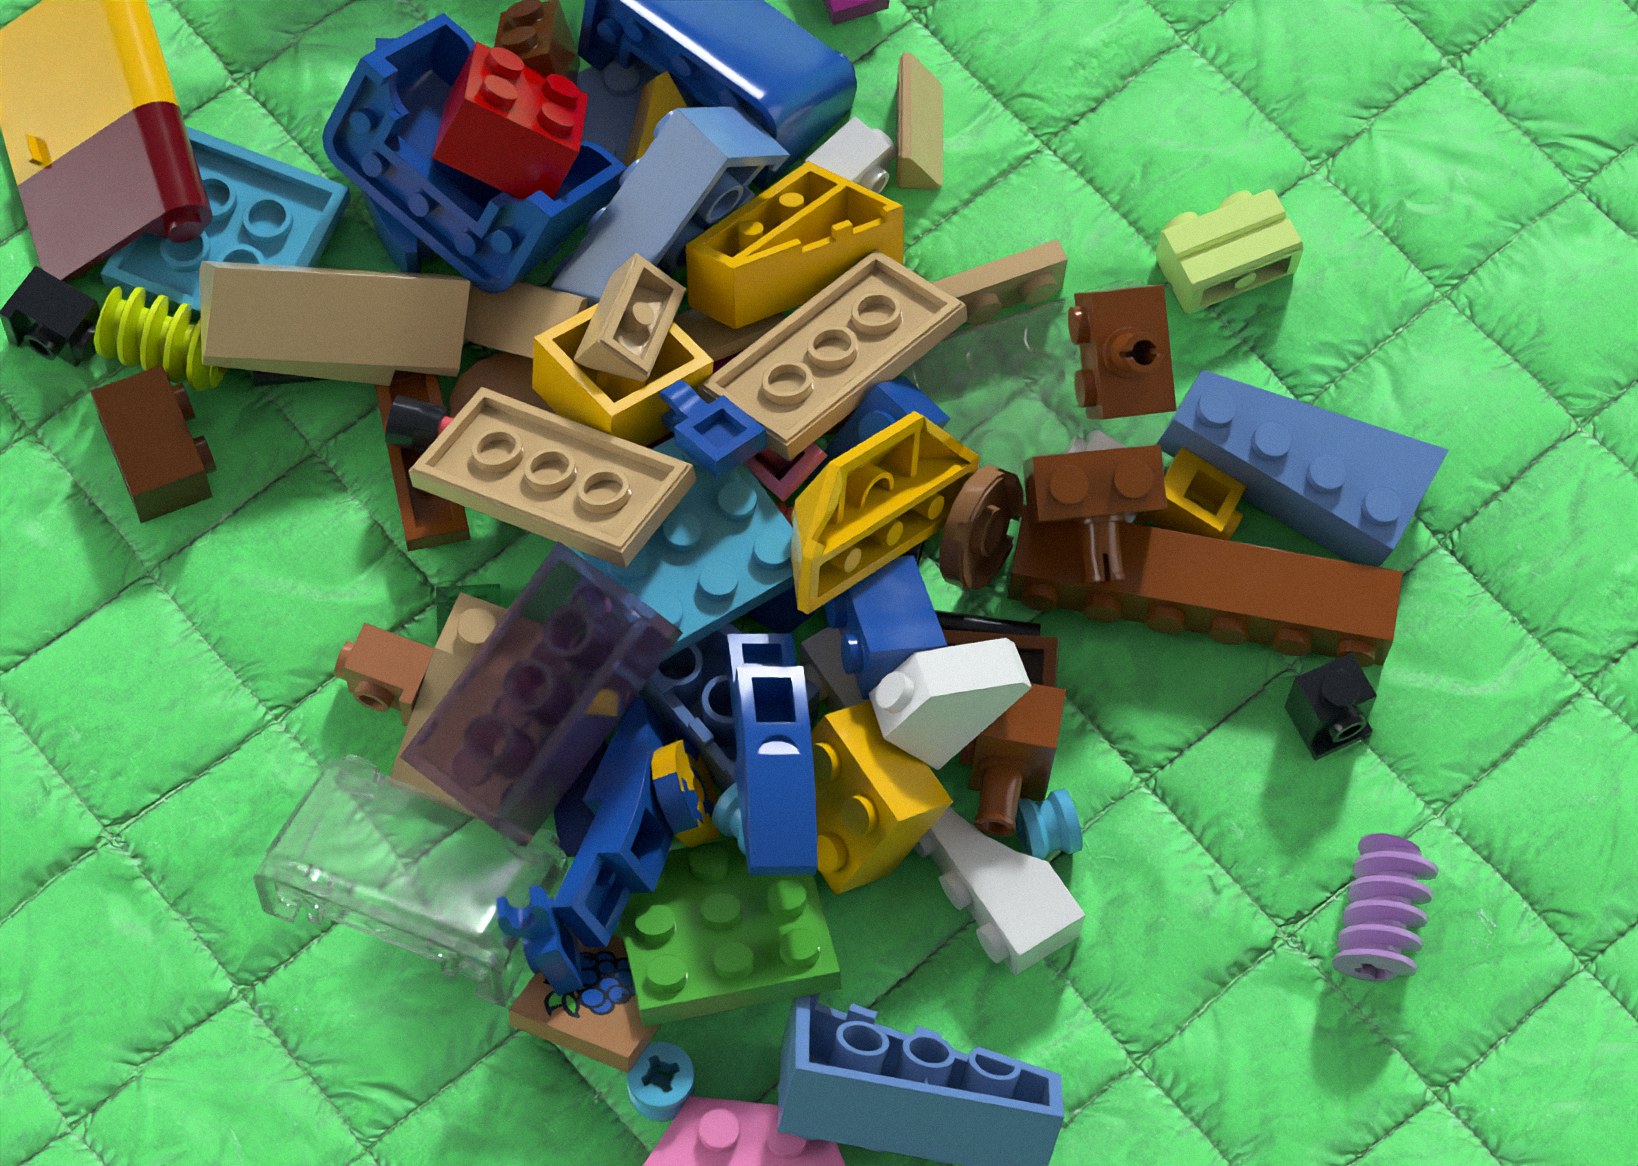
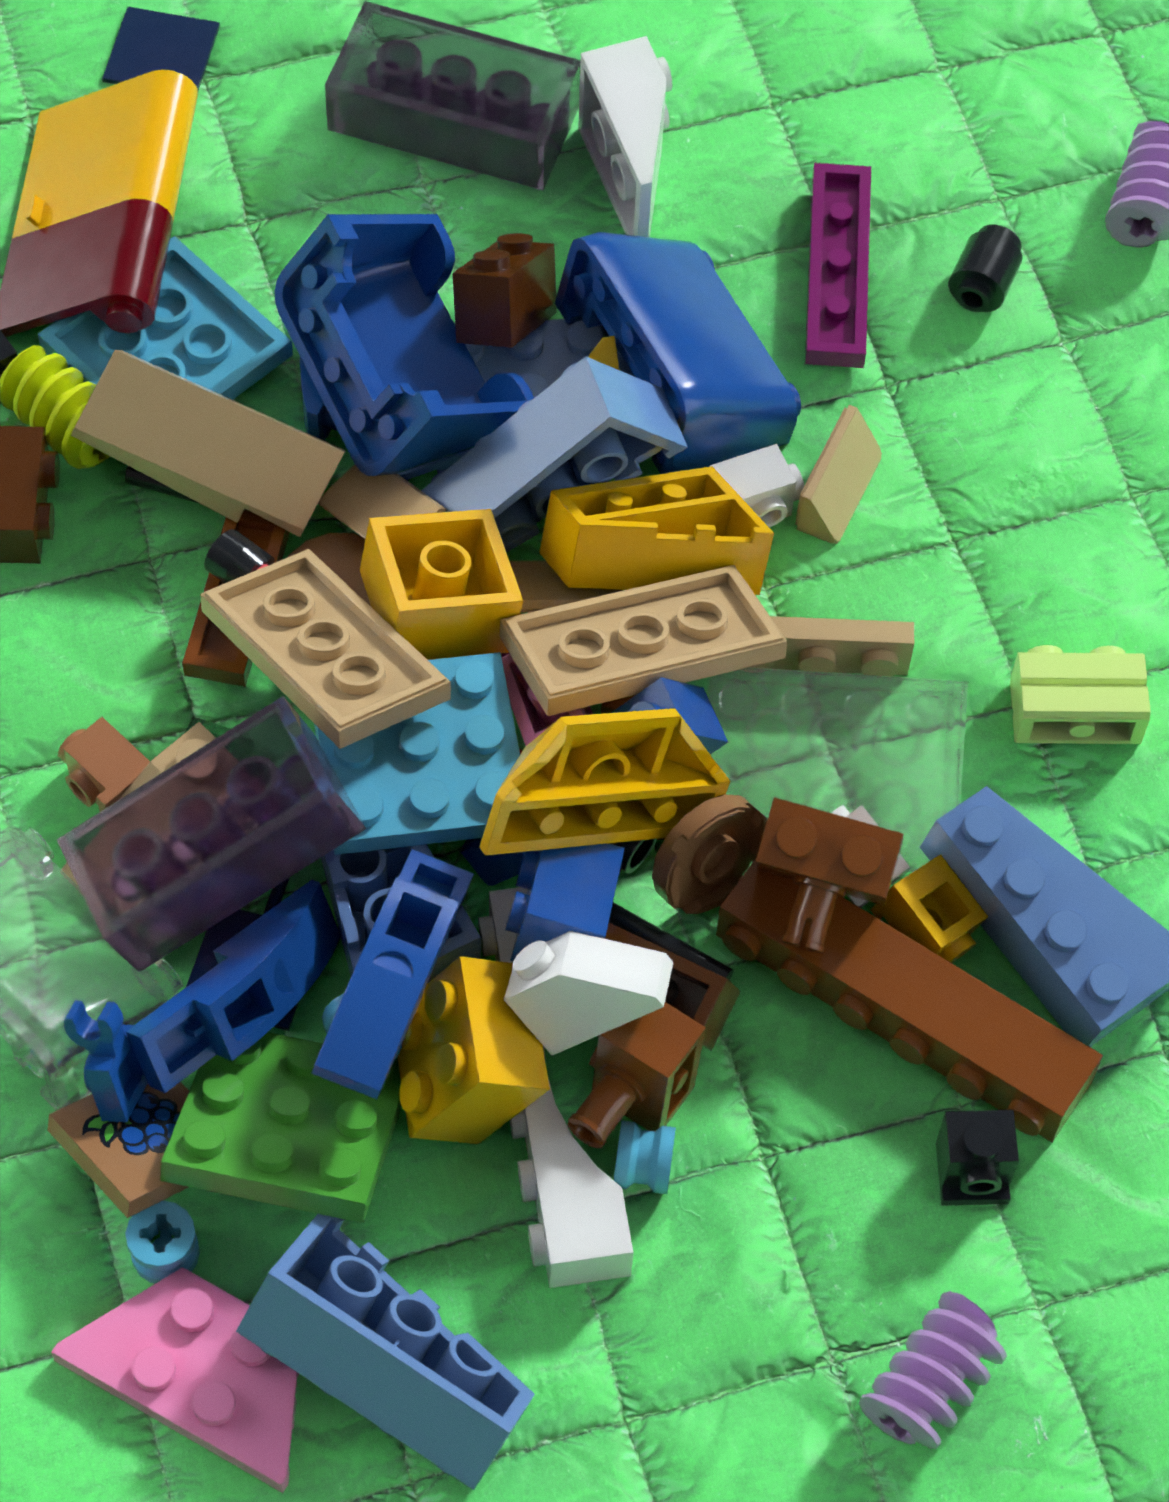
camera: 25 degrees right, 5 degrees down
red brick [432,41,588,200] -> none
tan slope [574,253,686,382] -> none
piece [651,739,721,848] -> none
blue plate [659,380,767,479] -> none
dark orange brick [1068,284,1177,420] -> none

